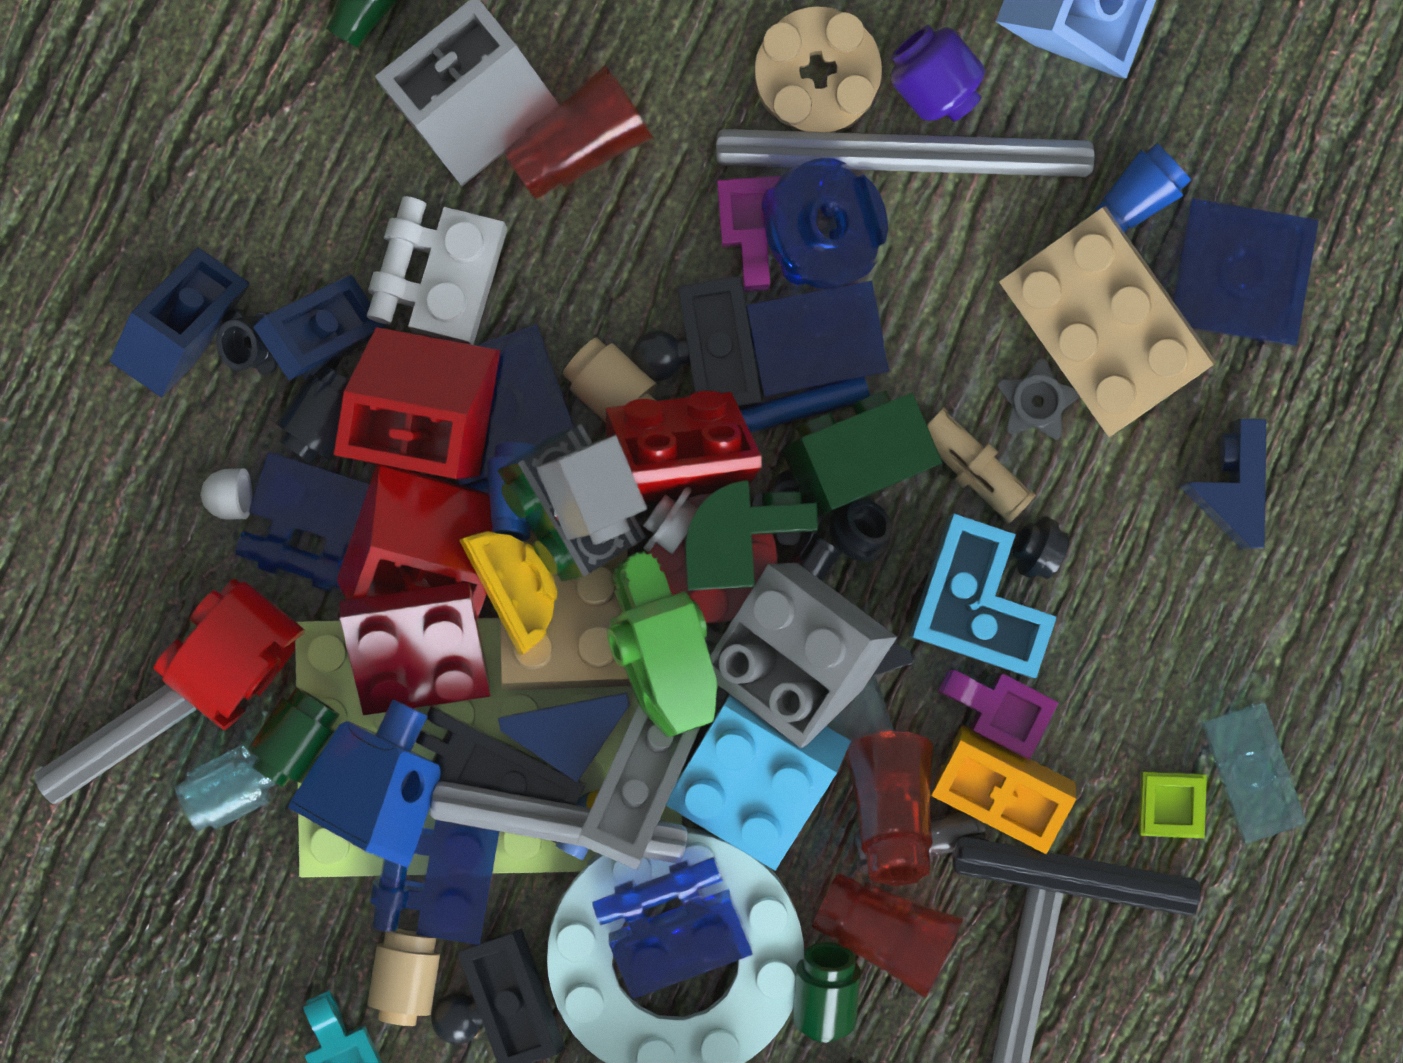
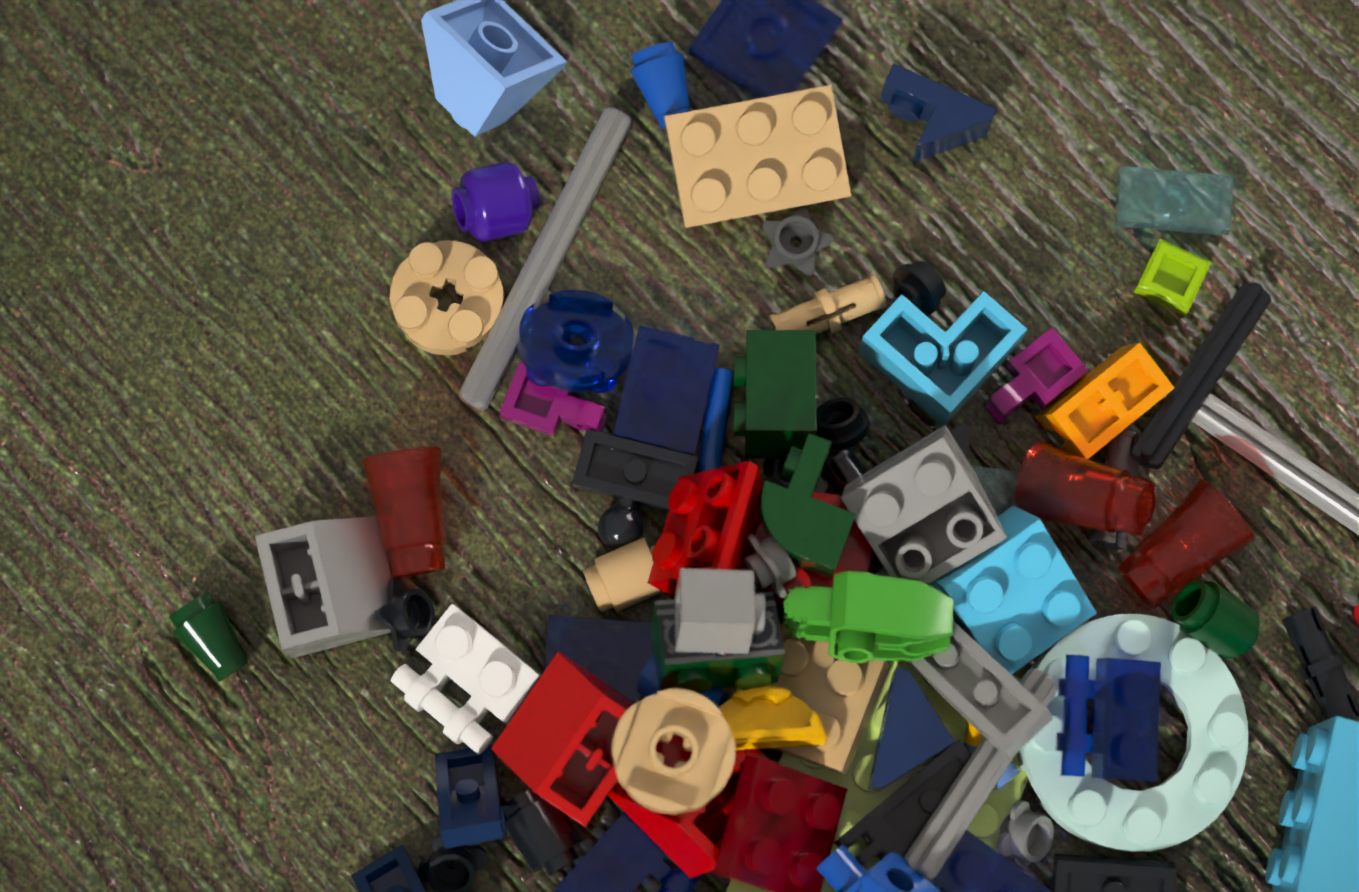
camera: 65 degrees left, 10 degrees down
none -> black plate [375,576,435,652]
none -> tan plate [612,689,736,814]
none -> light grey plate [997,800,1054,867]

